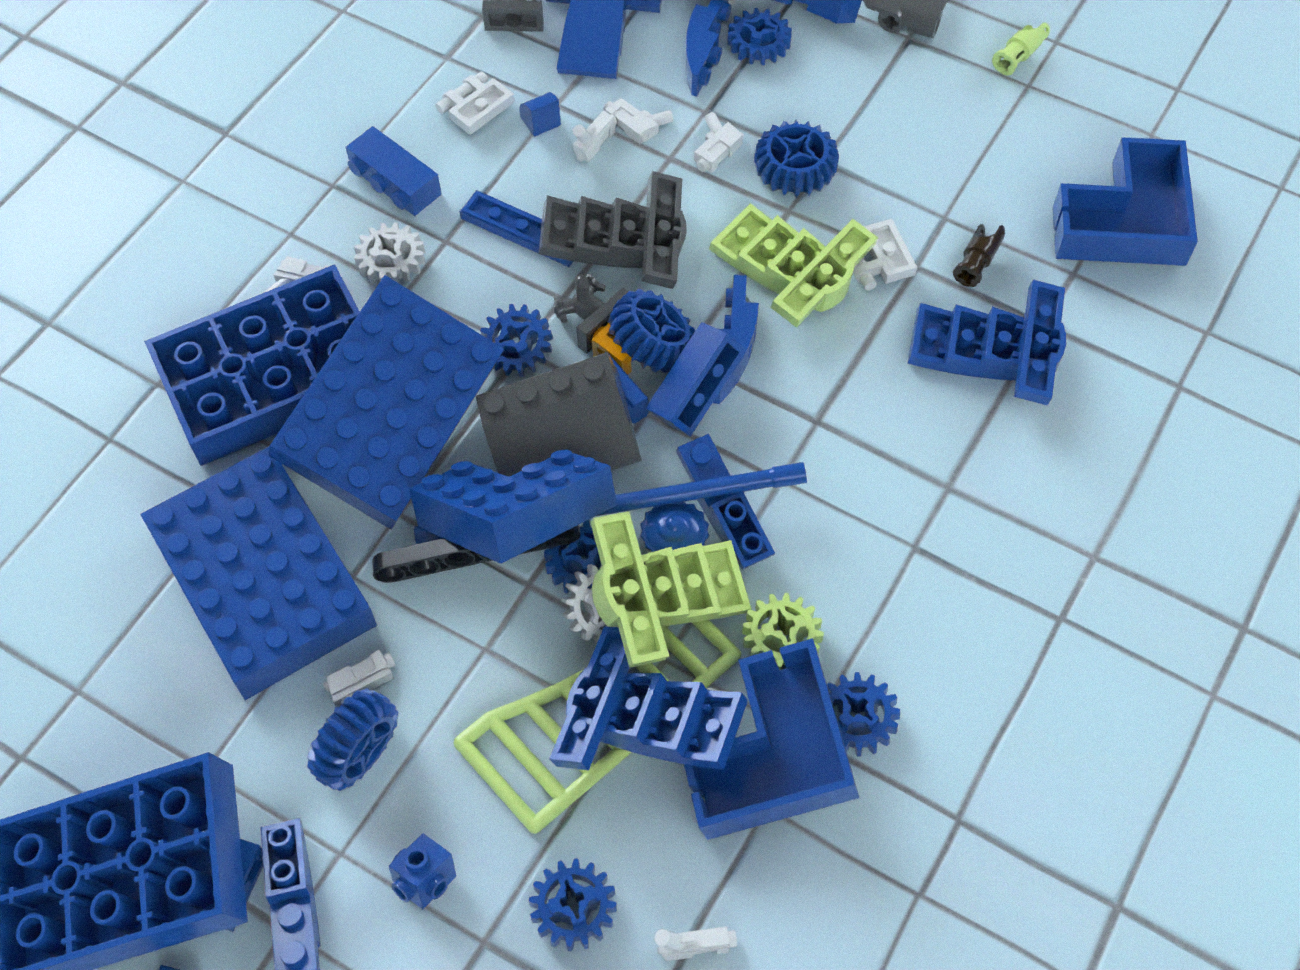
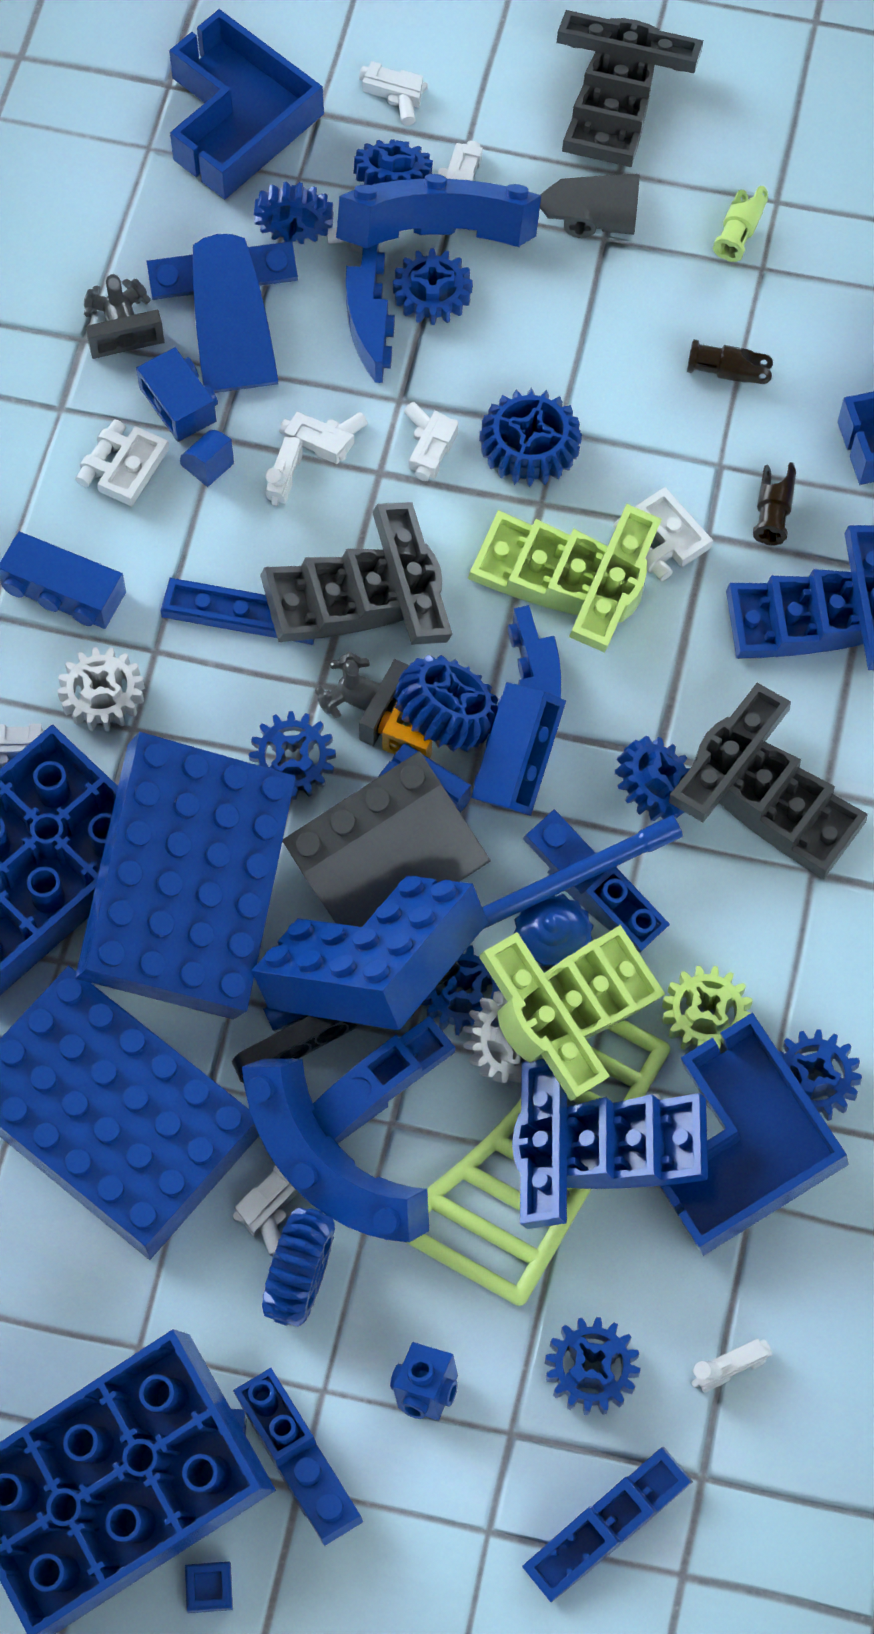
camera: 20 degrees left, 5 degrees up
none -> blue brick [136,347,218,442]
none -> blue brick [242,1058,429,1242]
none -> blue slope [312,1016,455,1144]
none -> blue gear [615,736,690,821]
none -> dark grey slope [669,682,868,879]
none -> dark brown piece [687,339,773,384]

